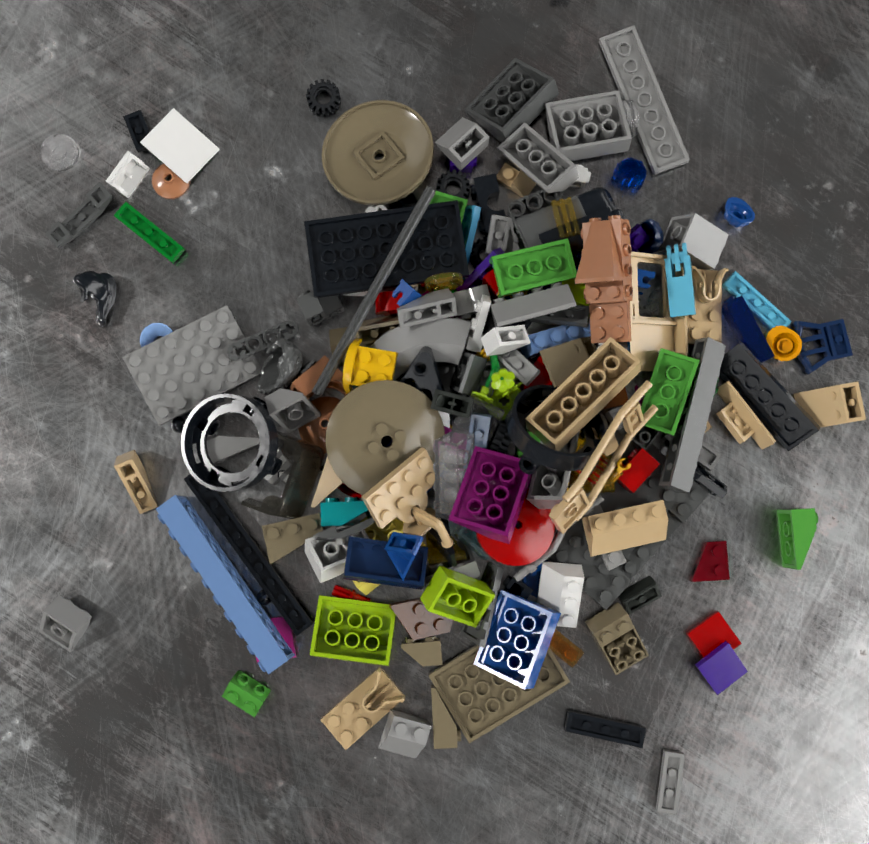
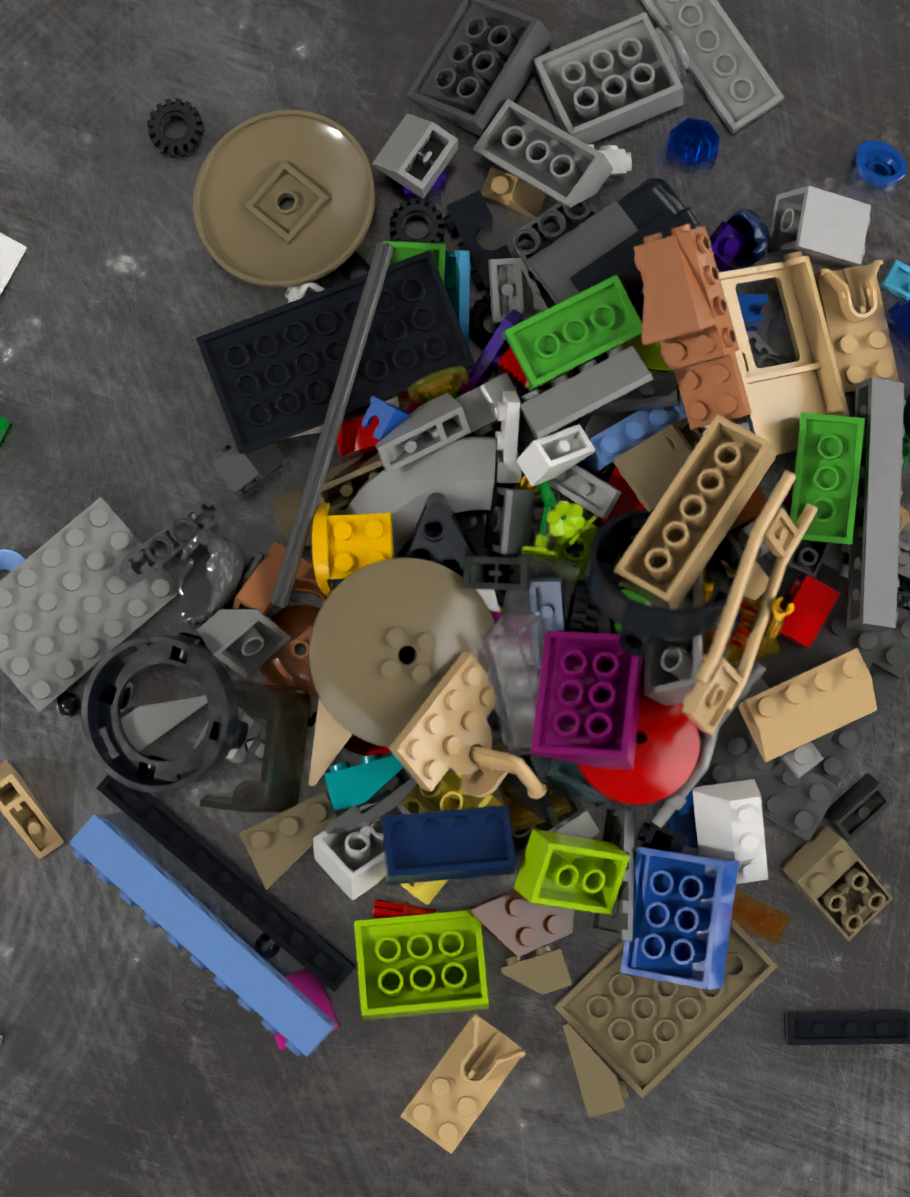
camera: 10 degrees left, 0 degrees up
bright green bracket [222,670,271,717] -> none
light grey slope [378,709,432,758] -> none
blue slope [384,532,424,581] -> none
clear yellow tile [551,197,580,239] -> none
medium azure hinge [664,243,696,318] -> none

